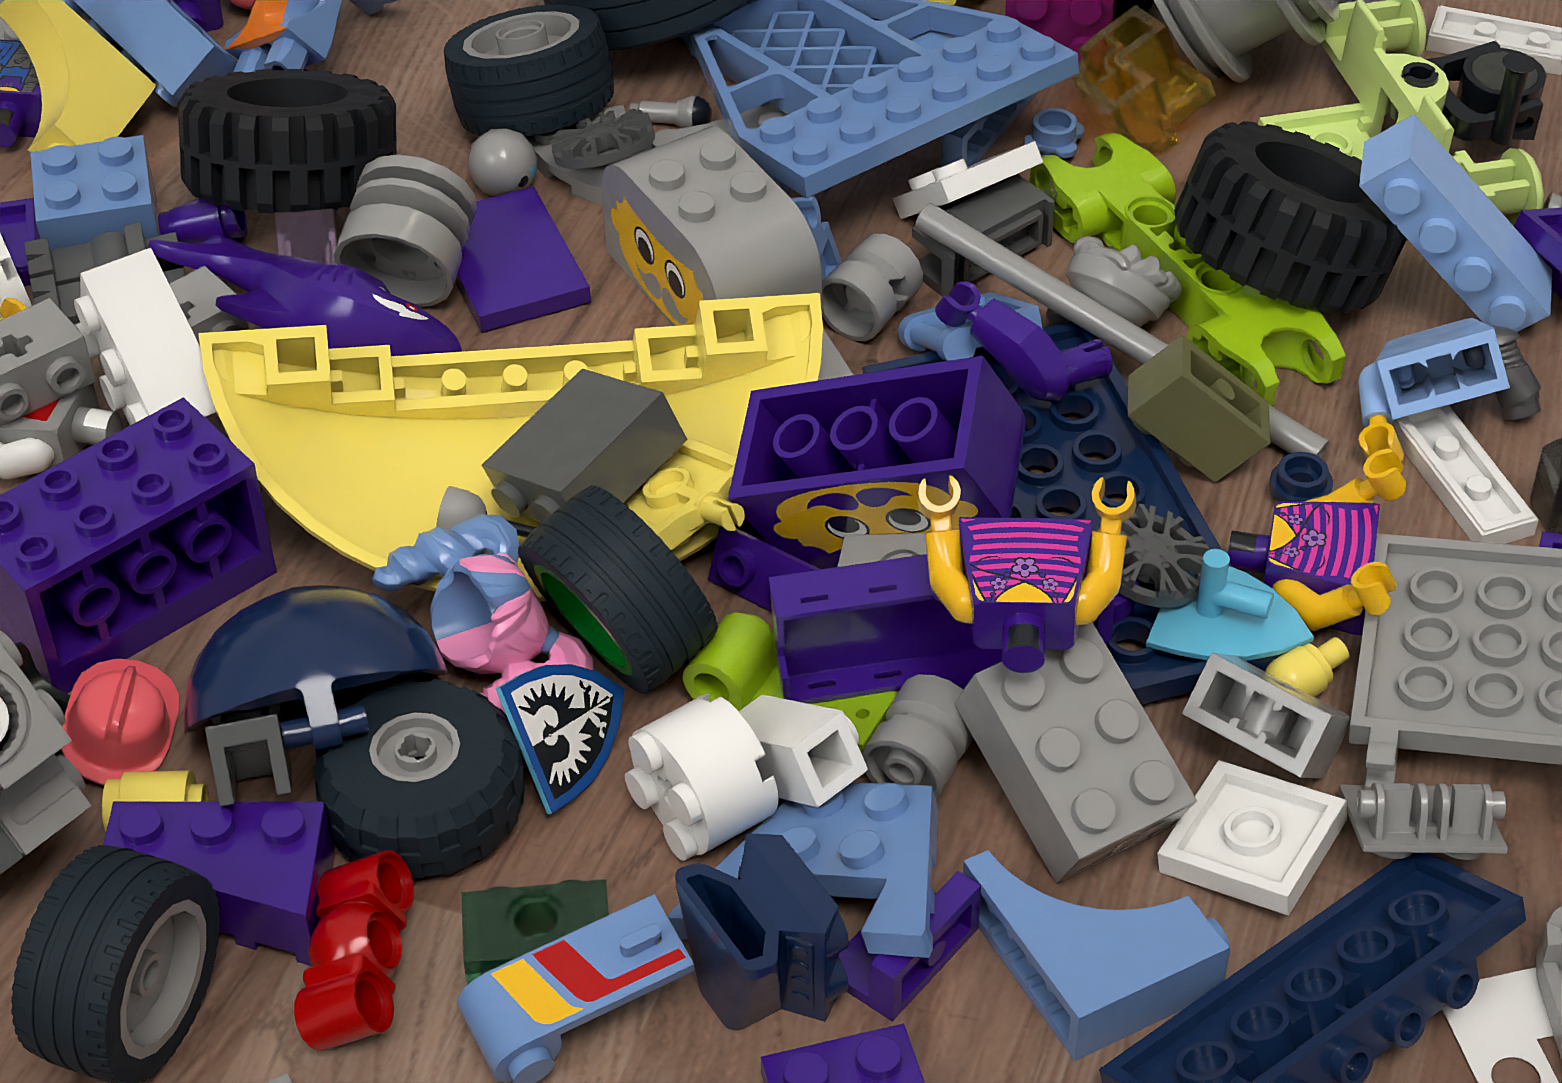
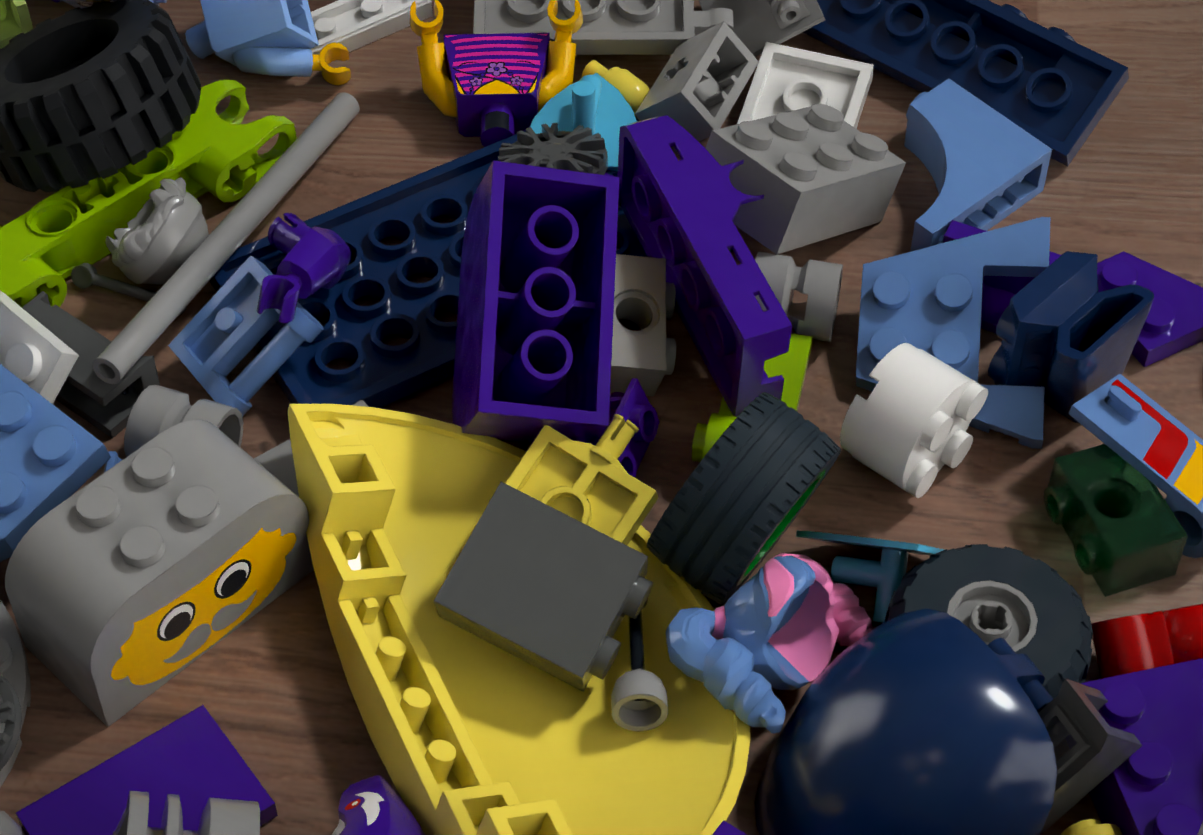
camera: 105 degrees left, 5 degrees up
white brick [739,695,868,808] -> none
torso [917,475,1136,673] -> none
olive brick [1128,335,1270,482] -> none
dark blue plate [1269,452,1333,502] -> none

